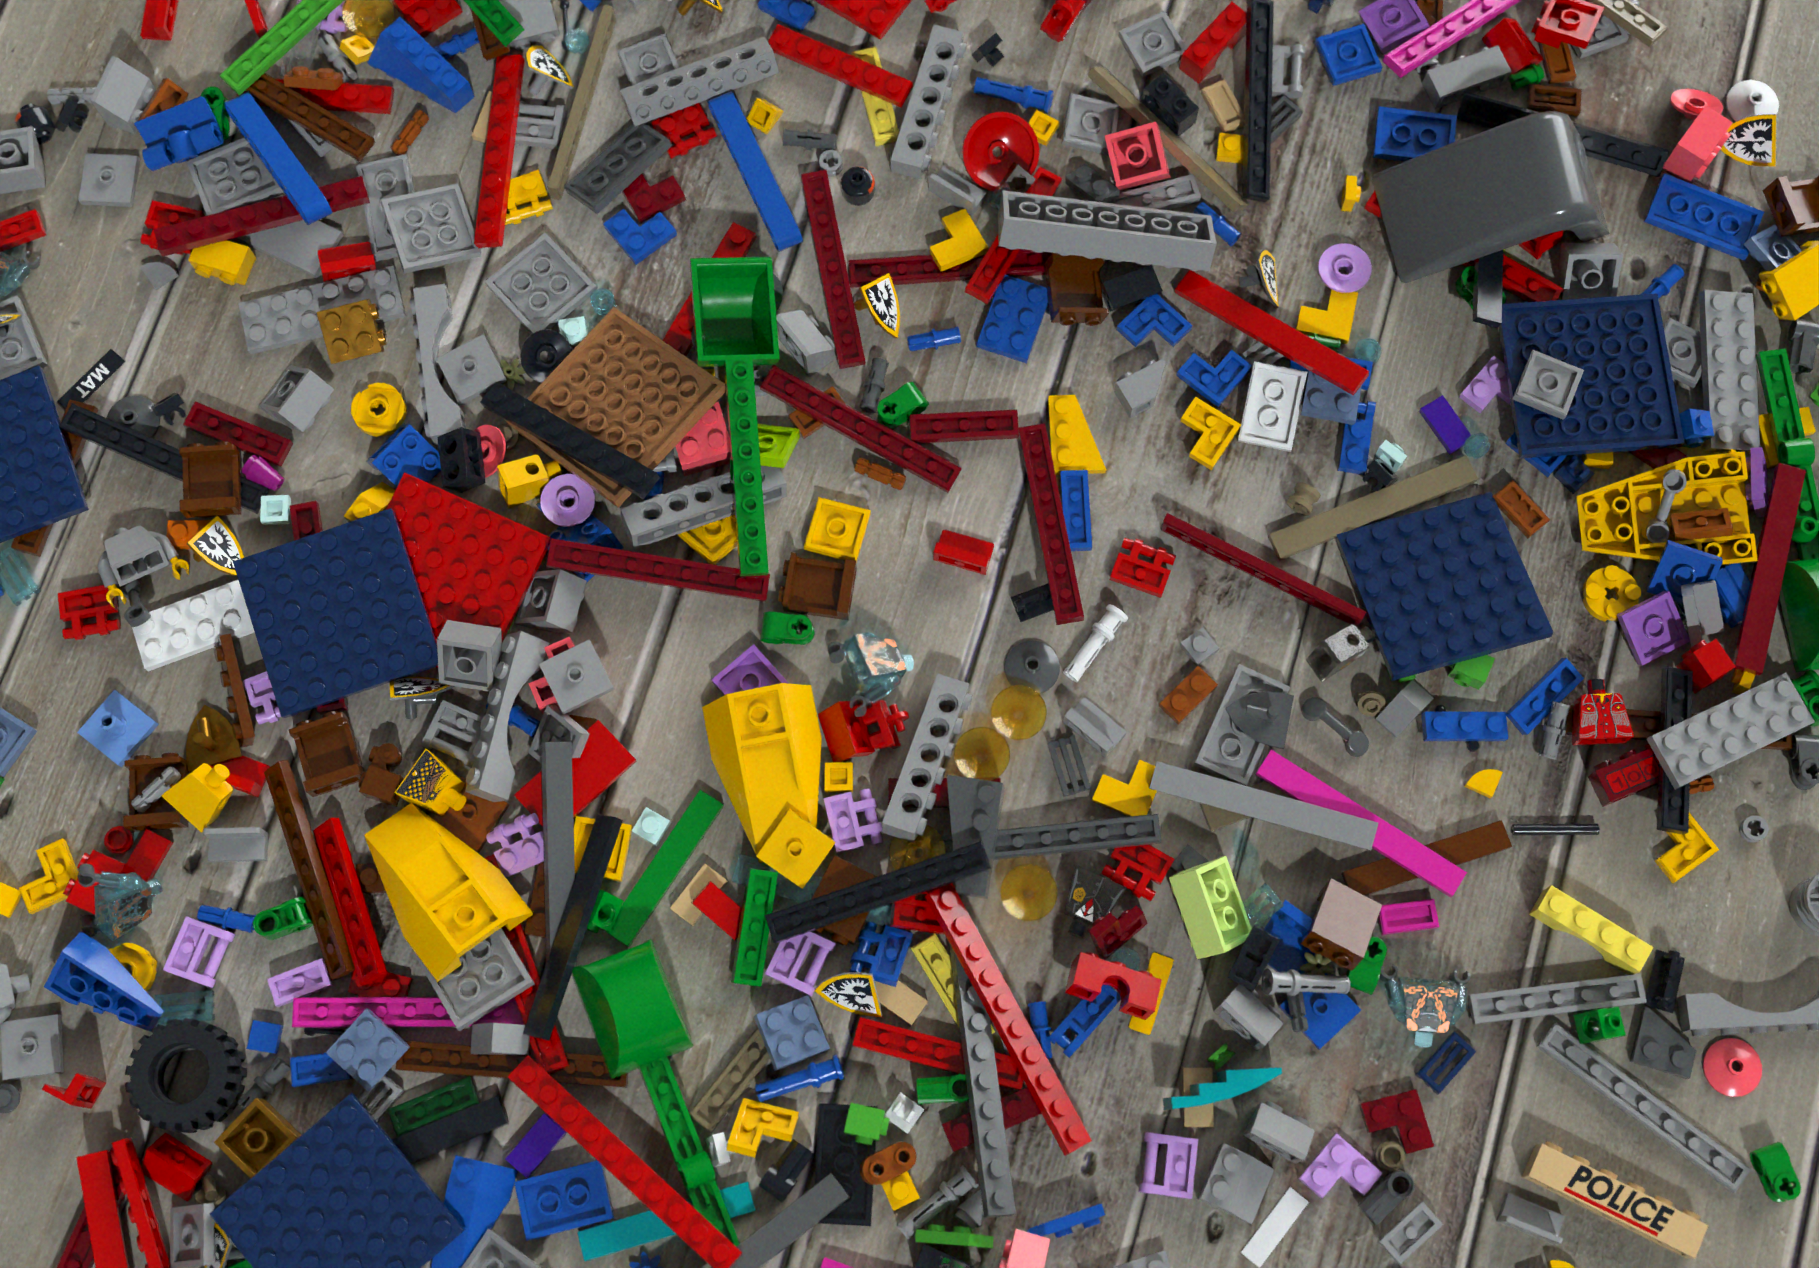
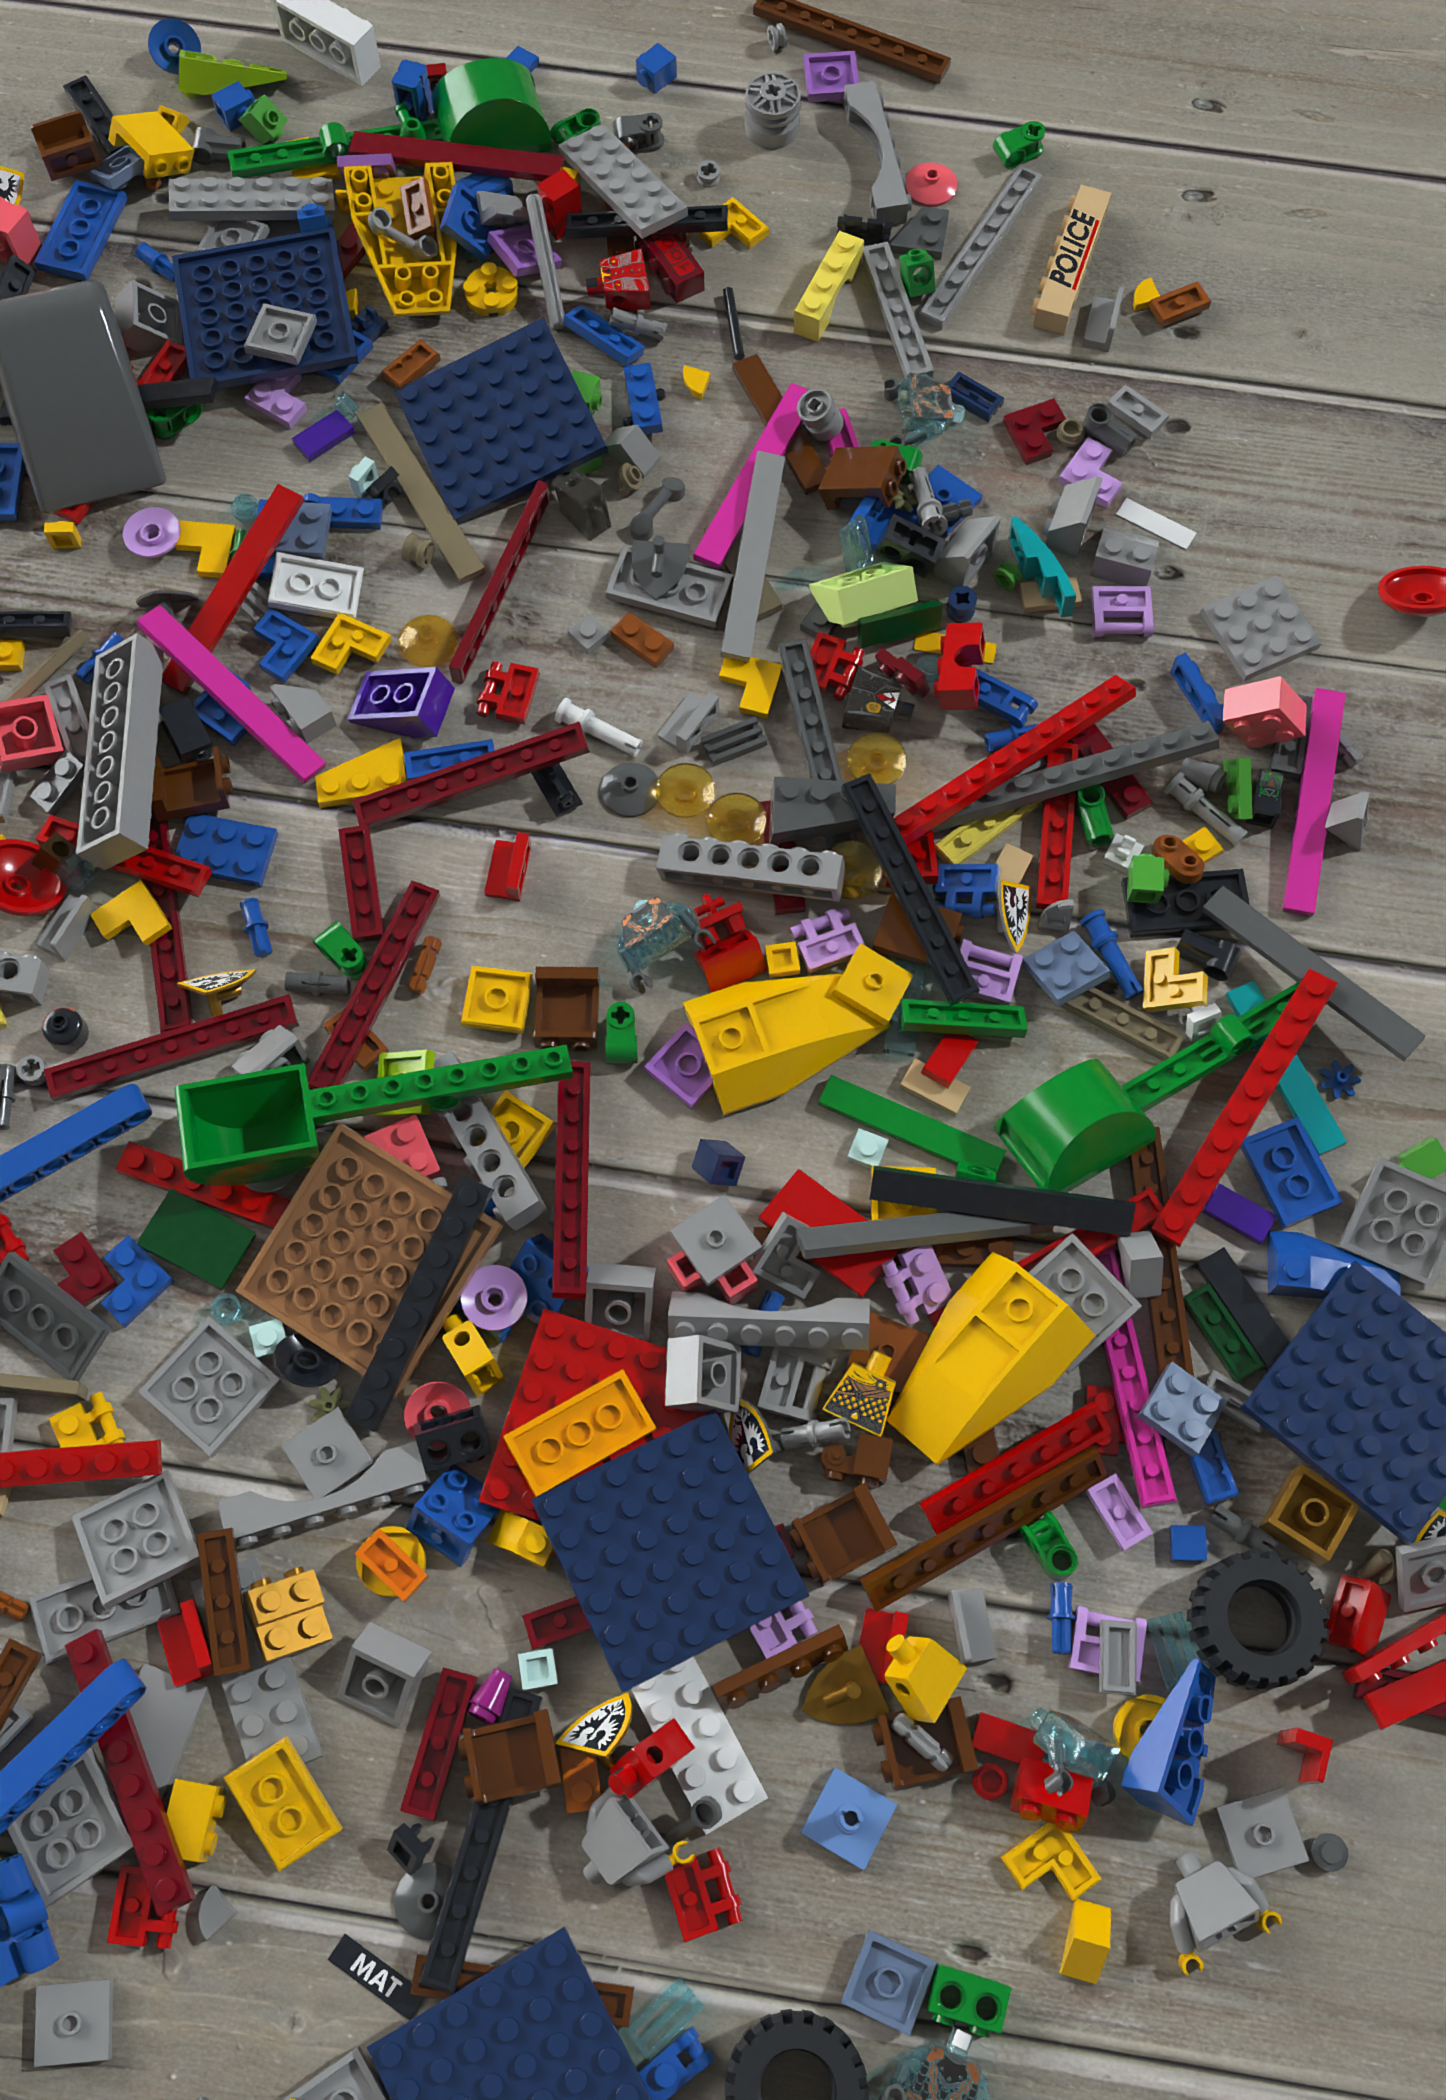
camera: 100 degrees left, 5 degrees down
none -> dark green tile [136,1188,257,1291]
none -> dark pink tile [137,605,326,784]
none -> reddish brown plate [196,1527,252,1677]
none -> yellow tile [224,1735,343,1871]
none -> dark purple slope [347,667,455,738]
none -> orange plate [354,1528,429,1603]
none -> clear yellow dish [399,615,457,667]
none -> light orange plate [503,1369,656,1497]
none -> light grey axle [526,194,565,330]
none -> red torso [608,1718,695,1798]
none -> dark blue panel [692,1139,746,1186]
none -> light grey pin [780,1417,851,1450]
none -> light grey wheel [797,388,844,441]
none -> dark green tile [857,599,943,648]
none -> dark blue wheel [946,586,977,623]
none -> light grey tile [1038,899,1074,931]
none -> light grey tile [1099,1619,1137,1696]

